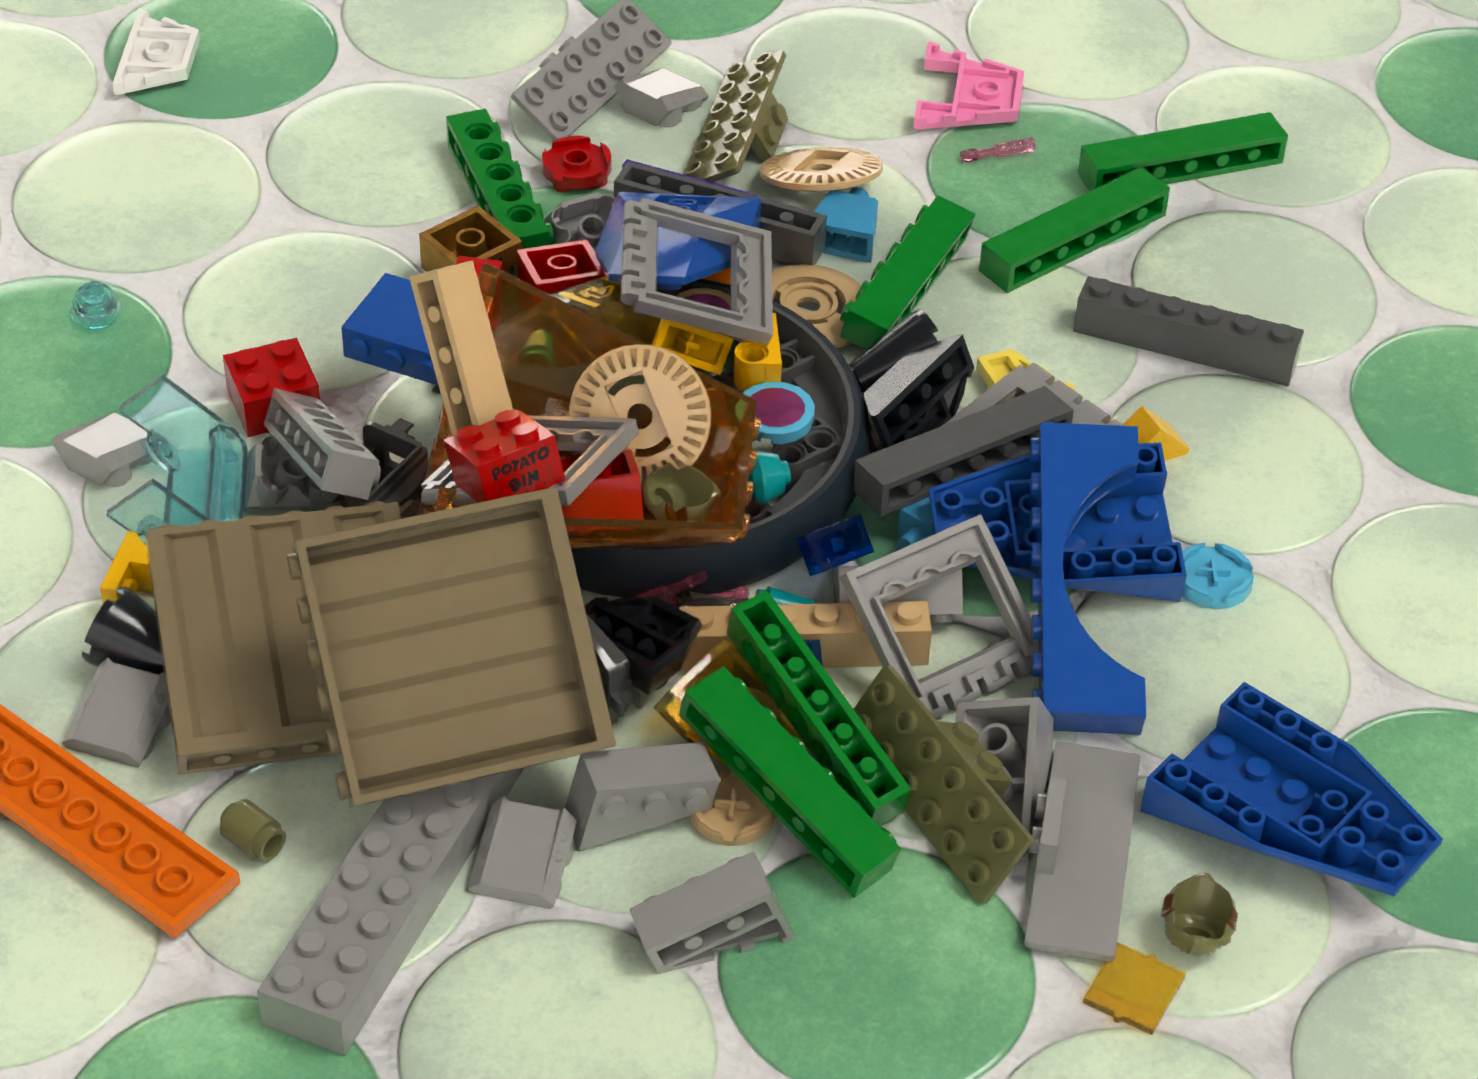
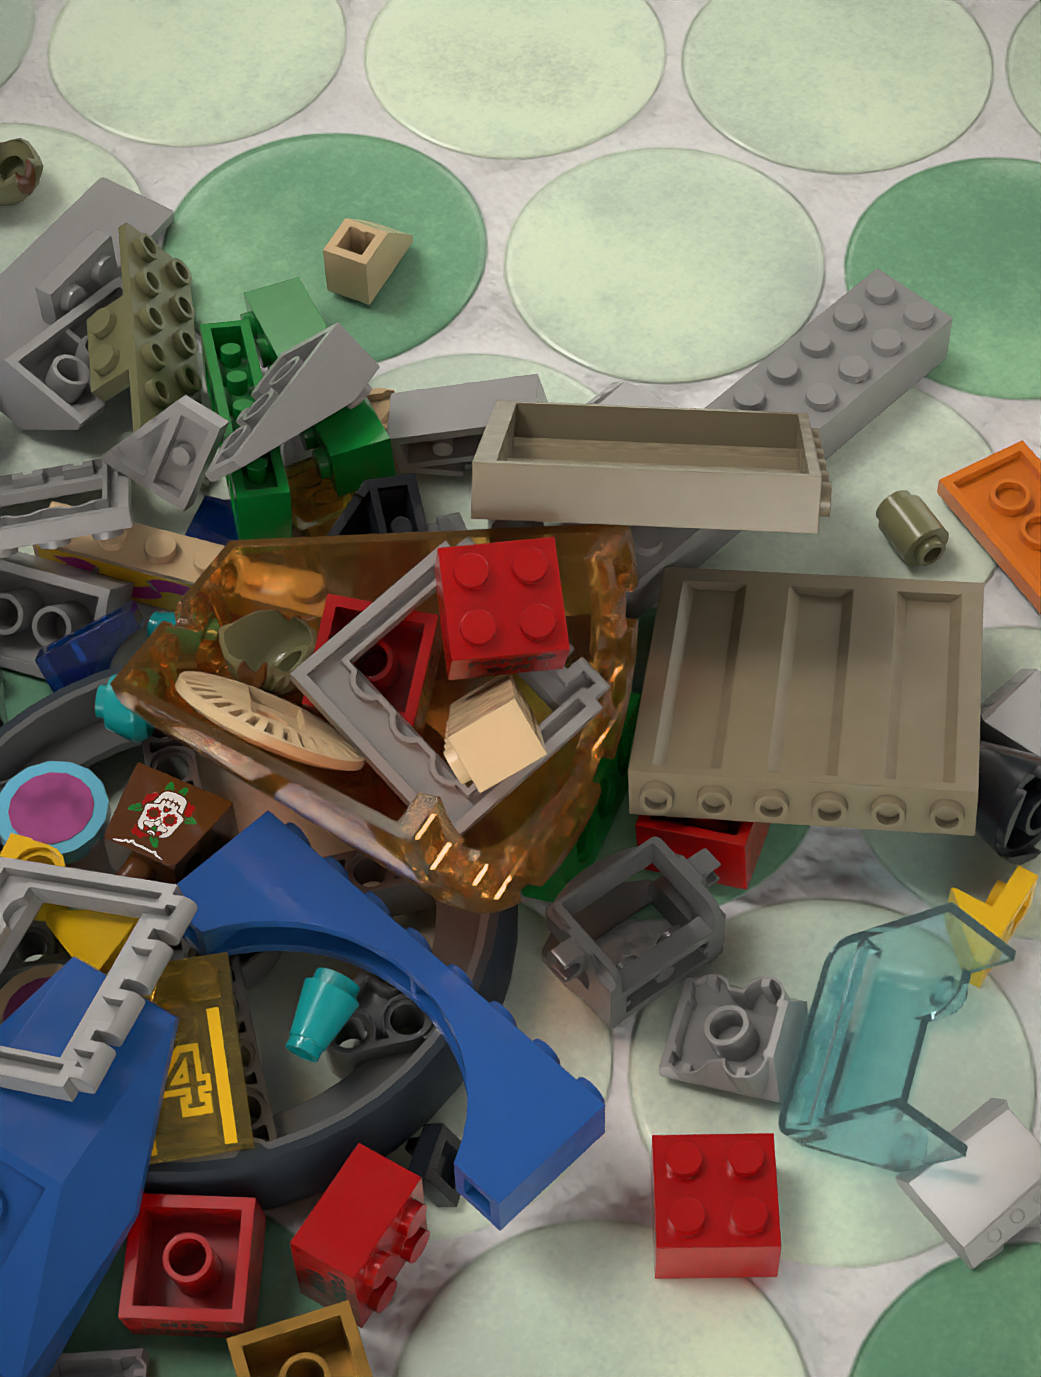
camera: 155 degrees left, 10 degrees up
light grey brick [264,388,381,500] -> none
light grey wedge [629,851,795,974] -> none
clear yellow piece [1083,942,1186,1035] -> none
none -> light grey wing [102,395,229,511]
none -> light grey wedge [205,322,380,482]
none -> tan slope [323,218,413,305]

